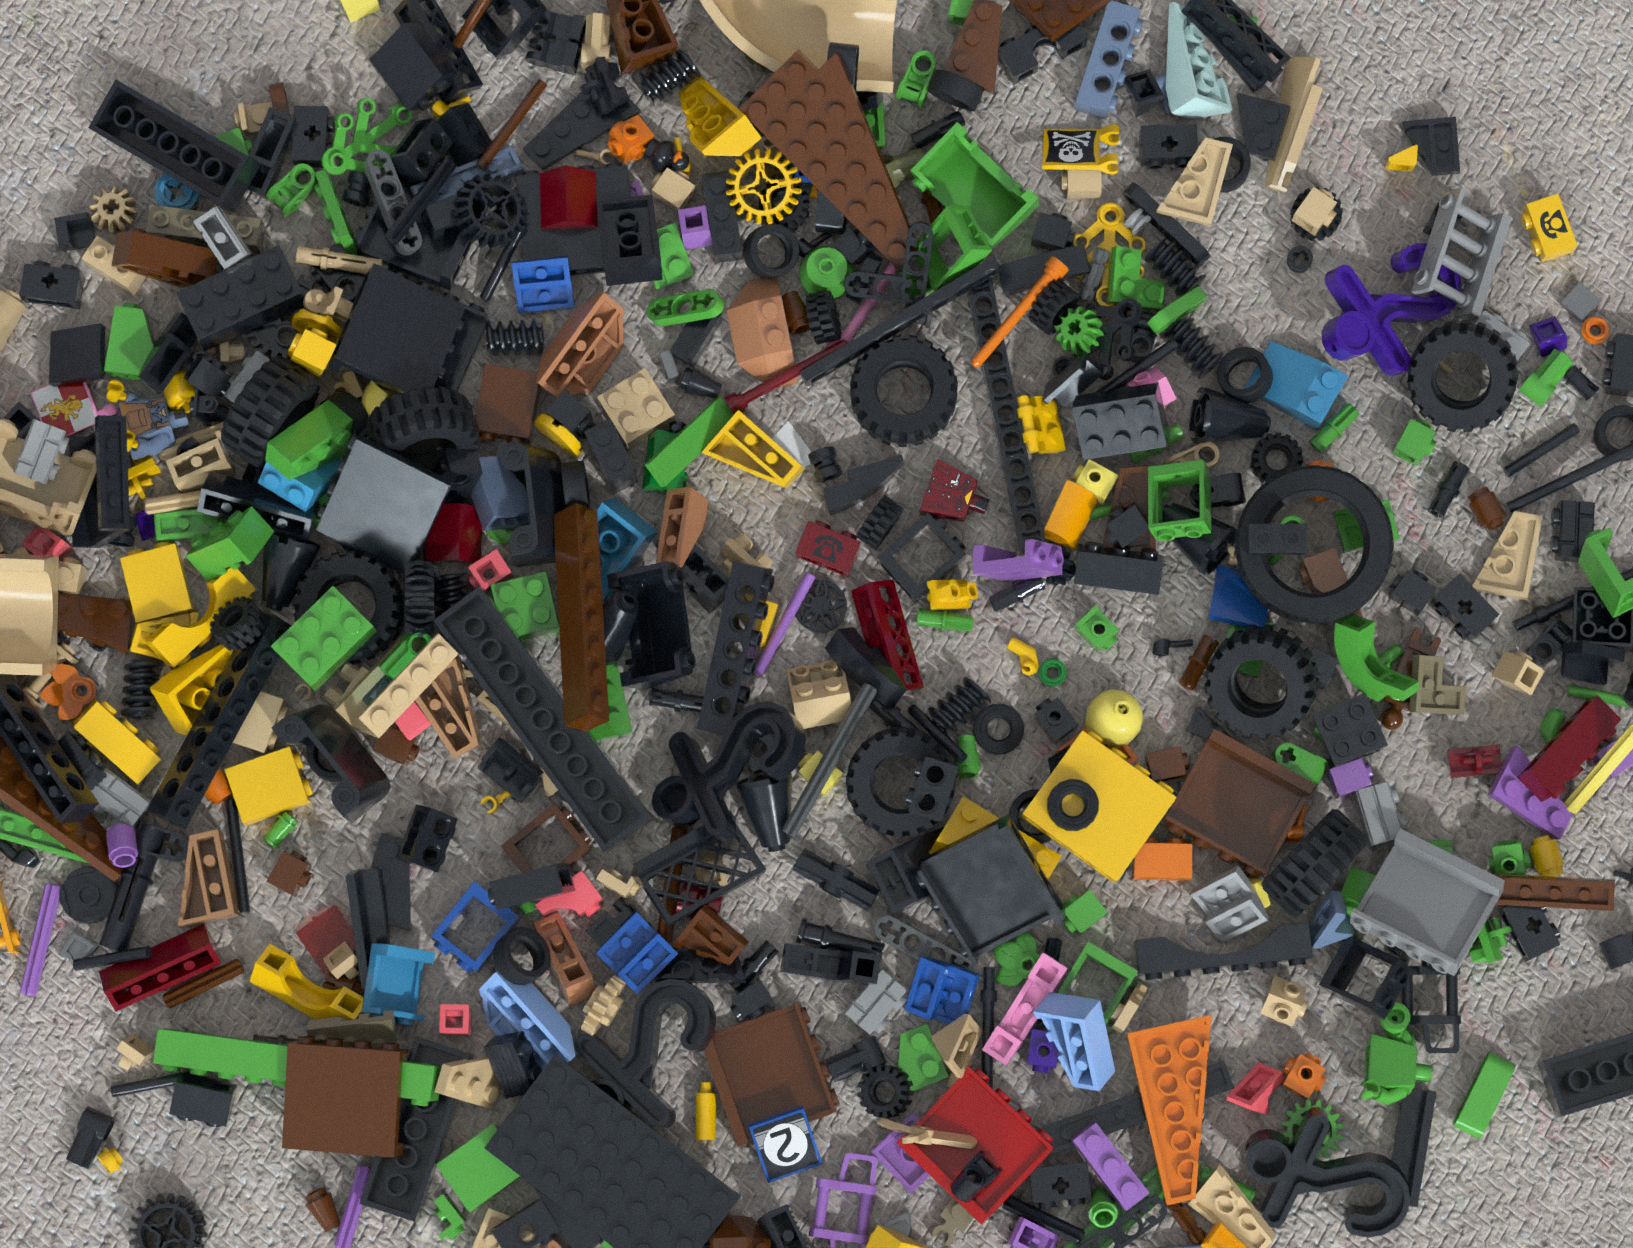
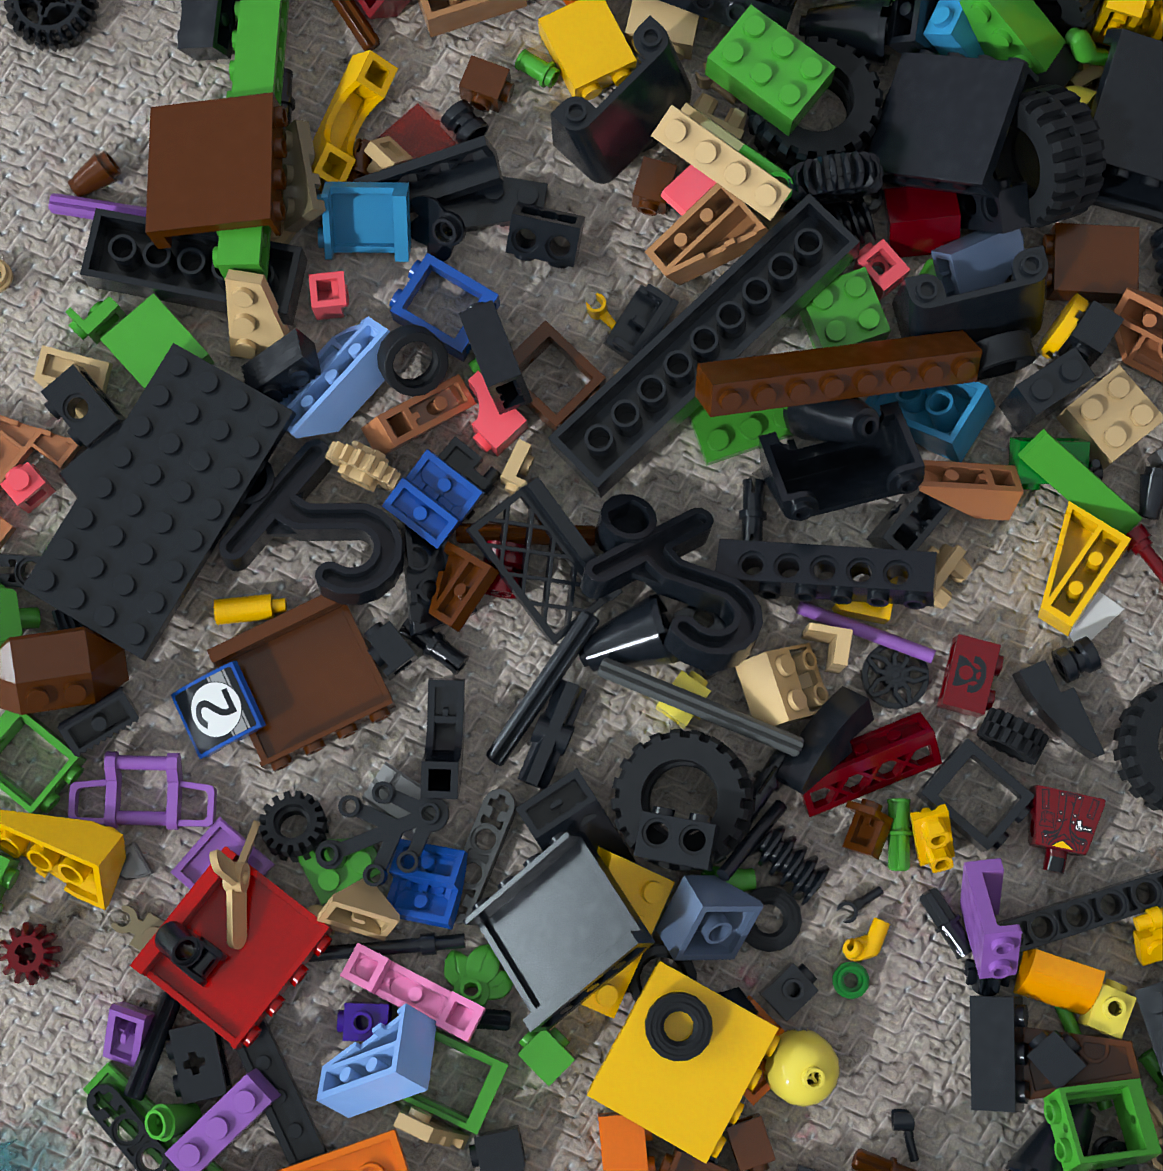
camera: 80 degrees right, 0 degrees up
black bar [225,799,251,913] -> none
tan slope [693,852,728,889] -> none
black pin [796,918,885,961] -> none
black piece [825,1036,887,1083] -> none
bright green brick [1074,605,1119,653] -> none
none -> black plant [316,781,450,887]
none -> black plate [411,195,466,262]
none -> black wheel [441,99,489,144]
none -> black axle [486,610,600,766]
none -> sand blue slope [656,875,764,961]
none -> tan panel [801,623,853,674]
none -> black hand [836,886,884,923]
none -> reddish brown bracket [842,798,894,860]
none -> bright green arm [1065,27,1109,66]

